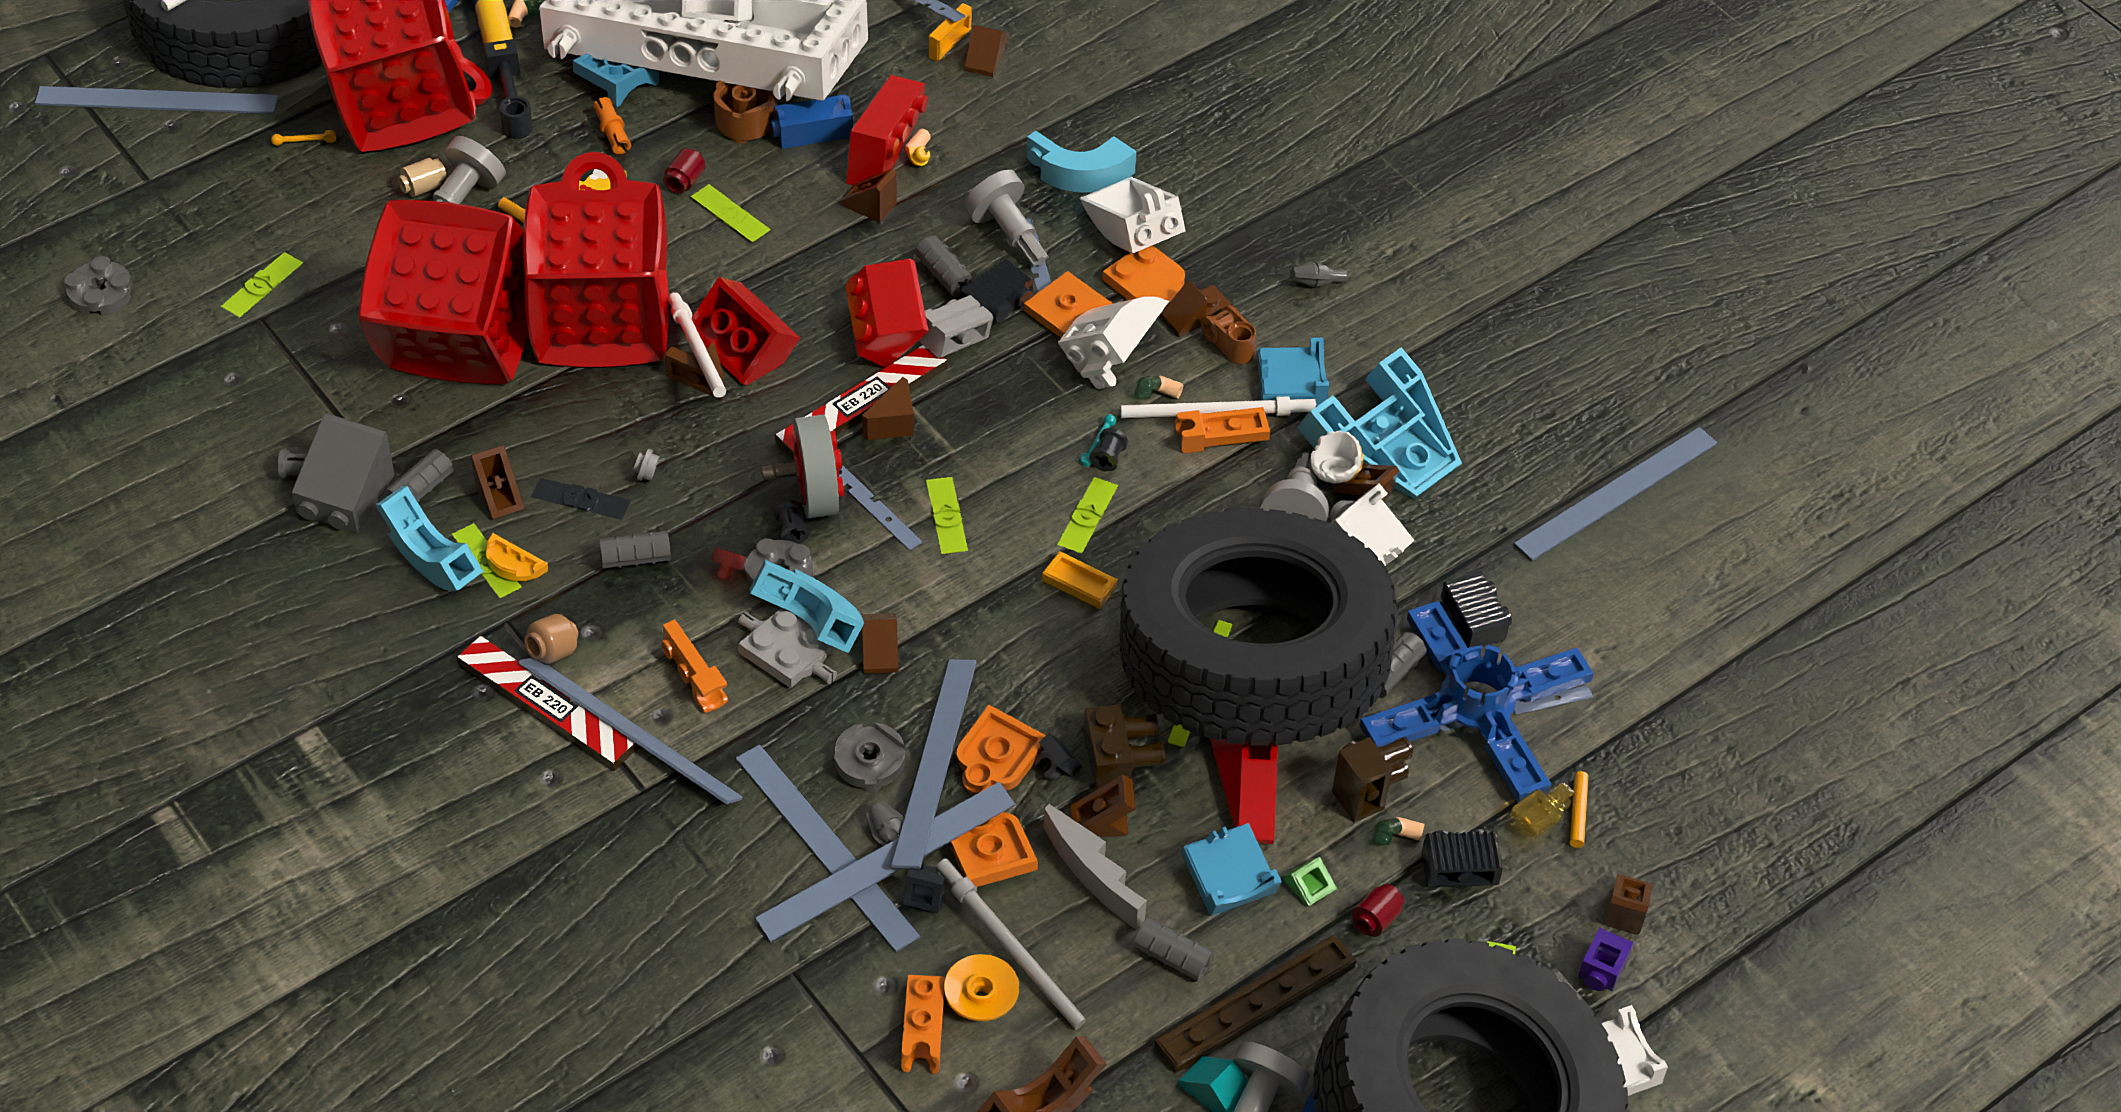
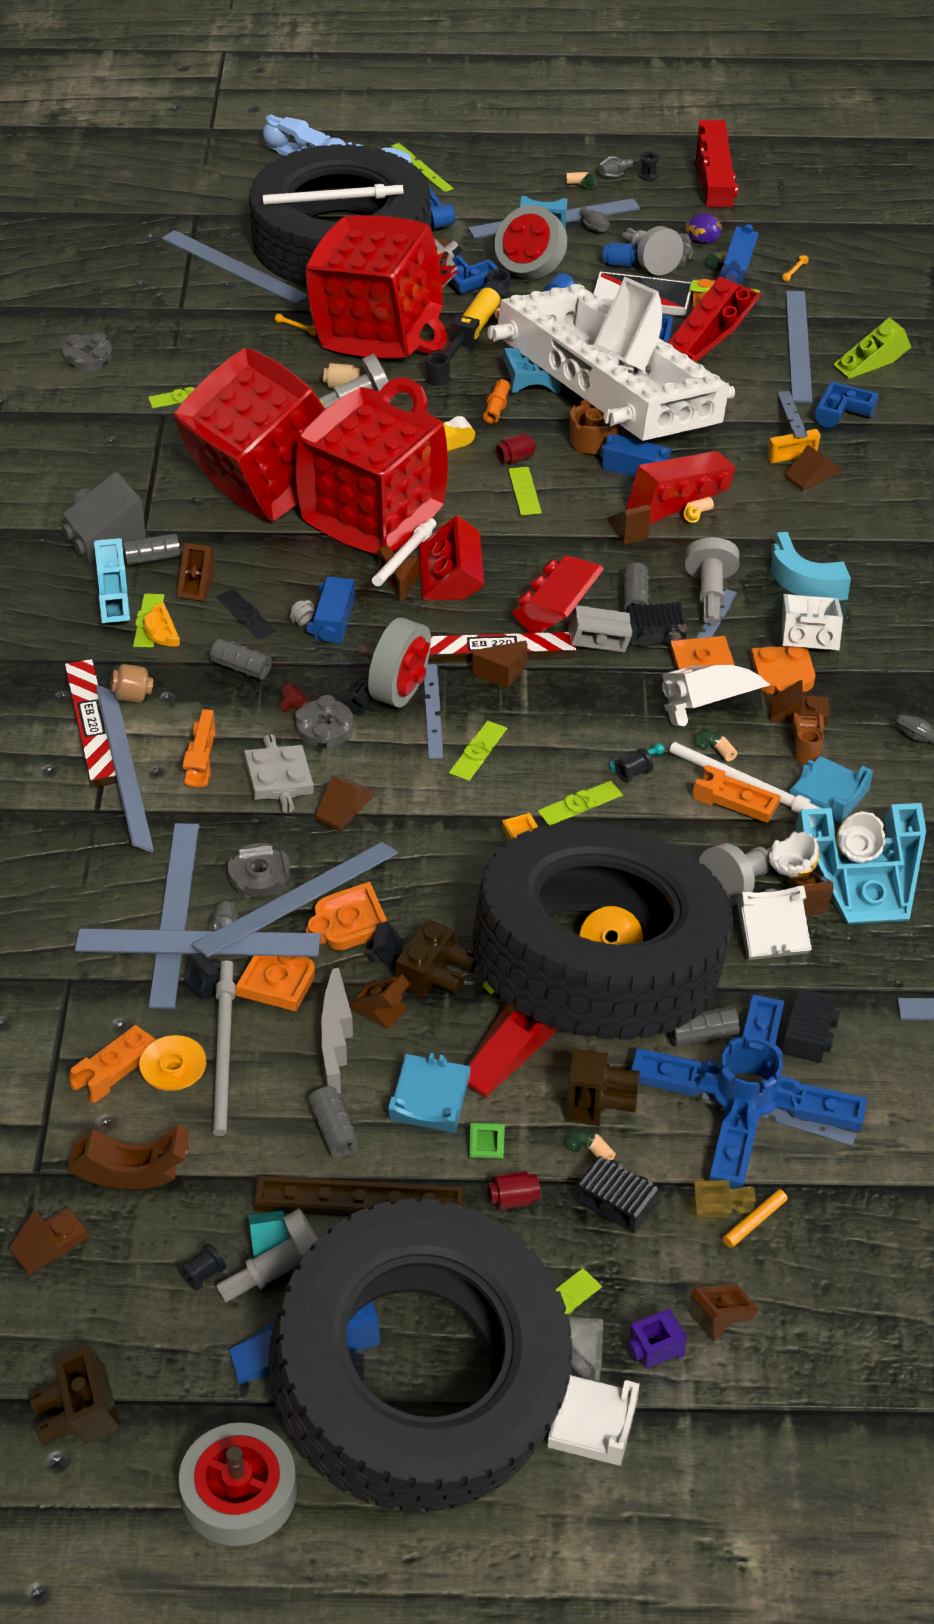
camera: 40 degrees right, 5 degrees down
medium azure arch [749,560,864,653] -> none
none -> blue brick [306,576,355,643]
none -> light orange dish [580,906,643,944]
none -> white hair [836,811,886,863]

